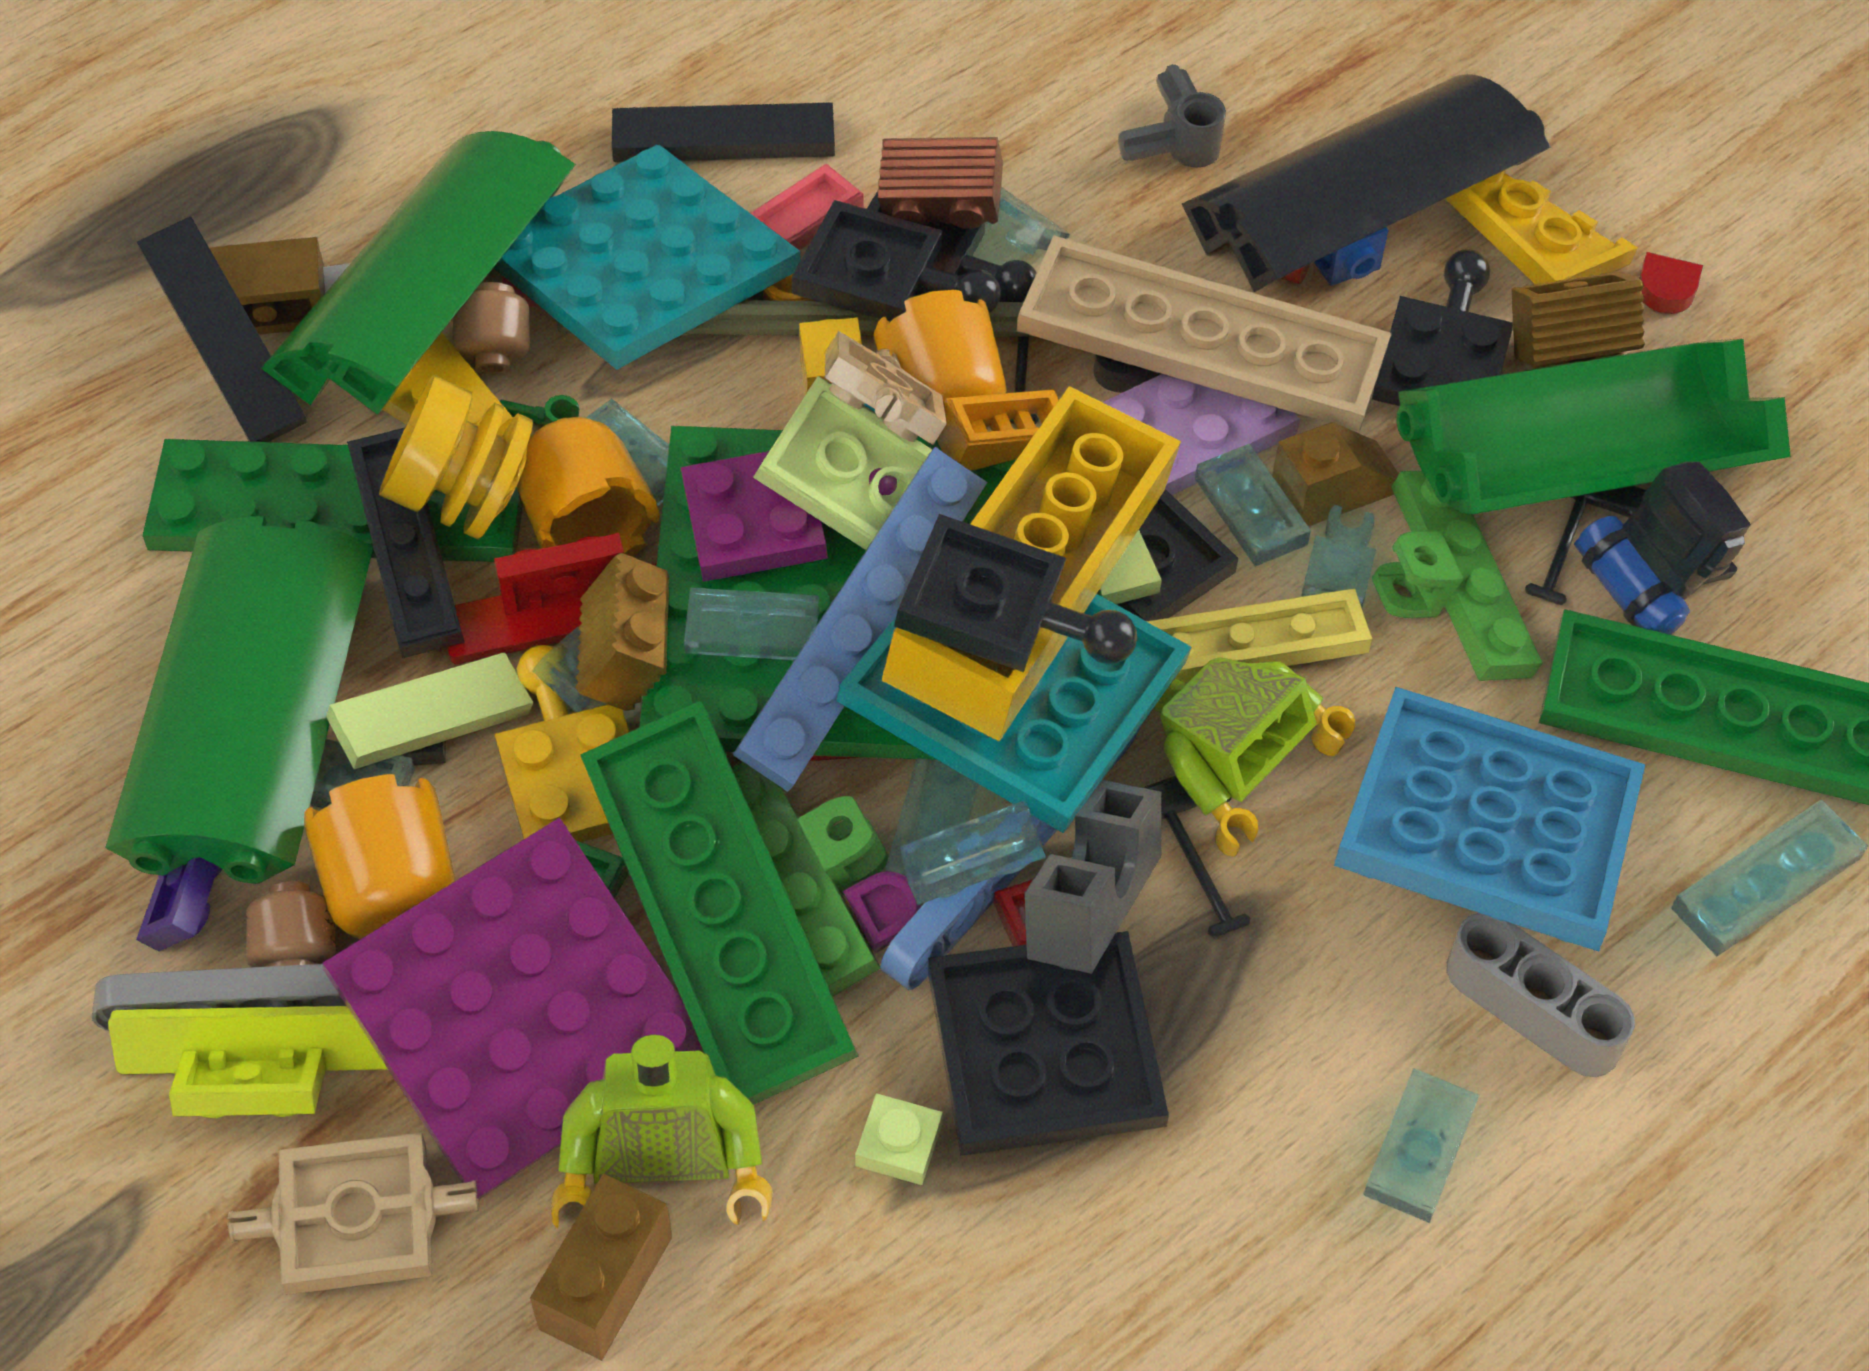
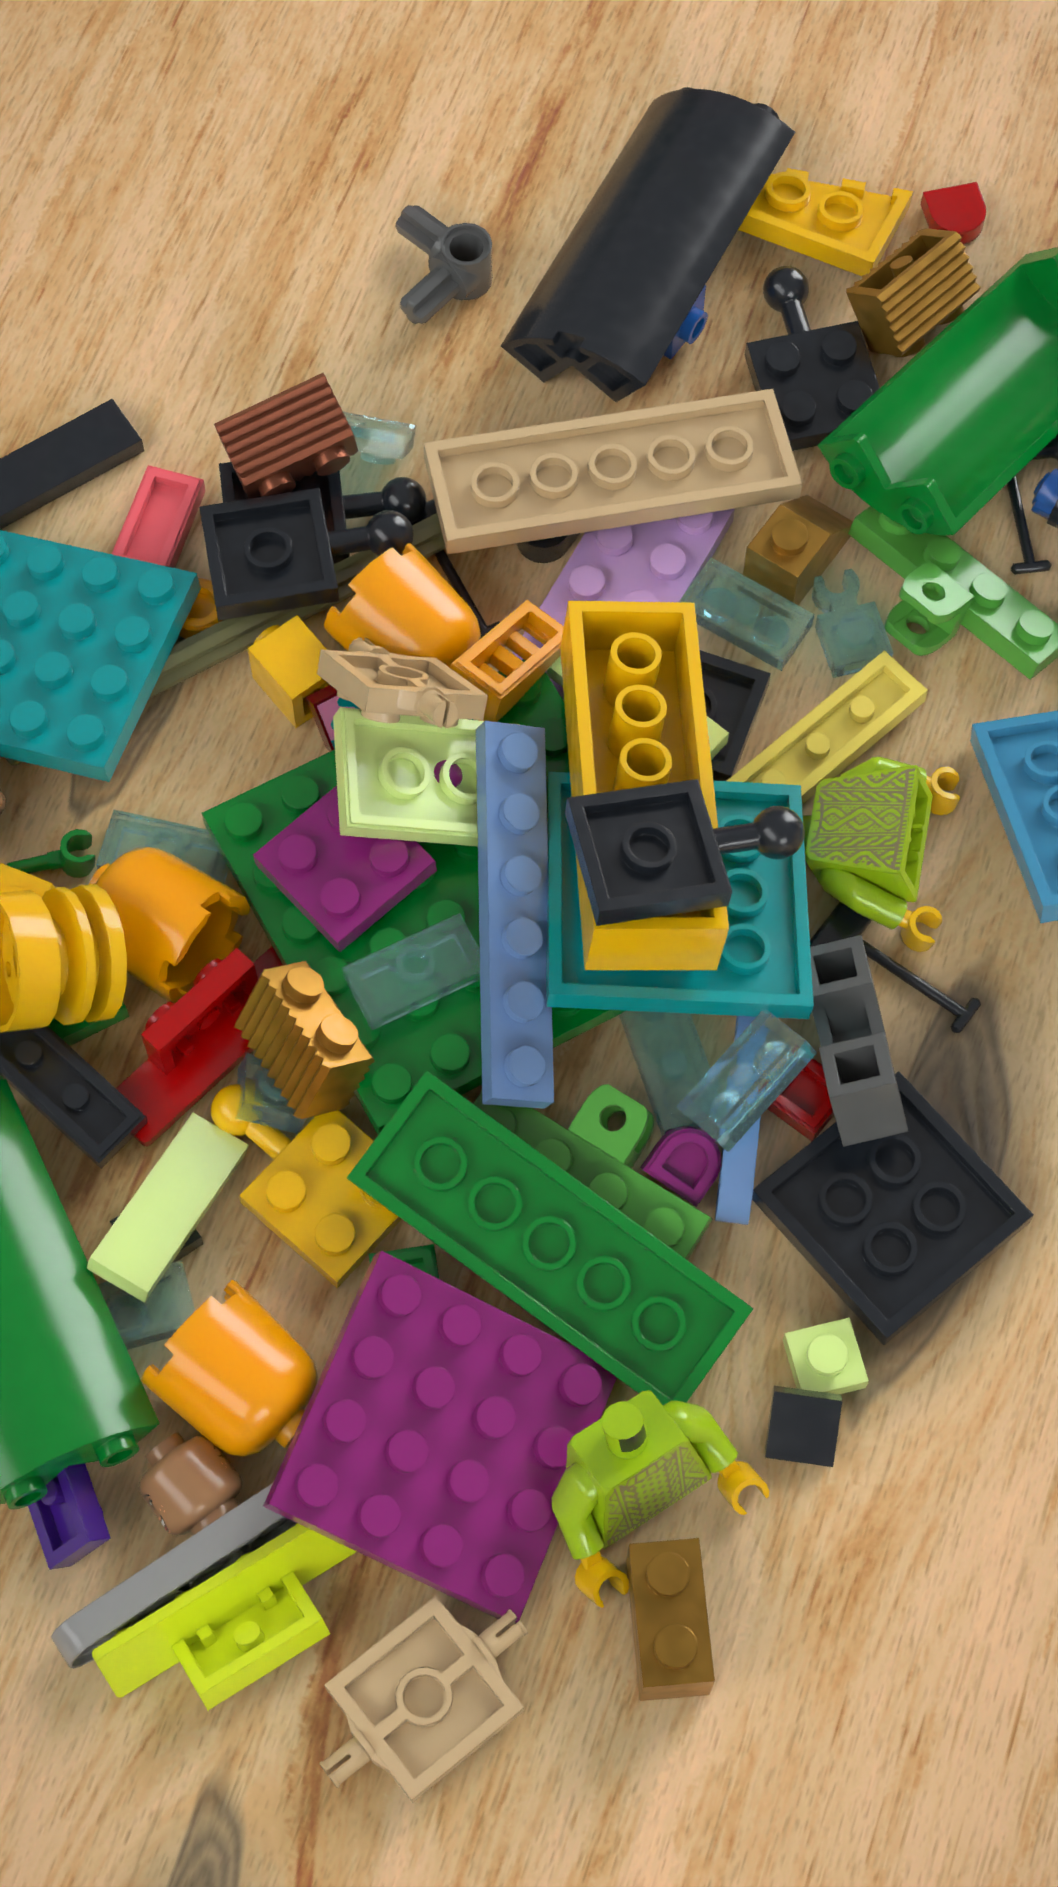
camera: 30 degrees left, 10 degrees up
none -> black tile [765,1385,842,1467]

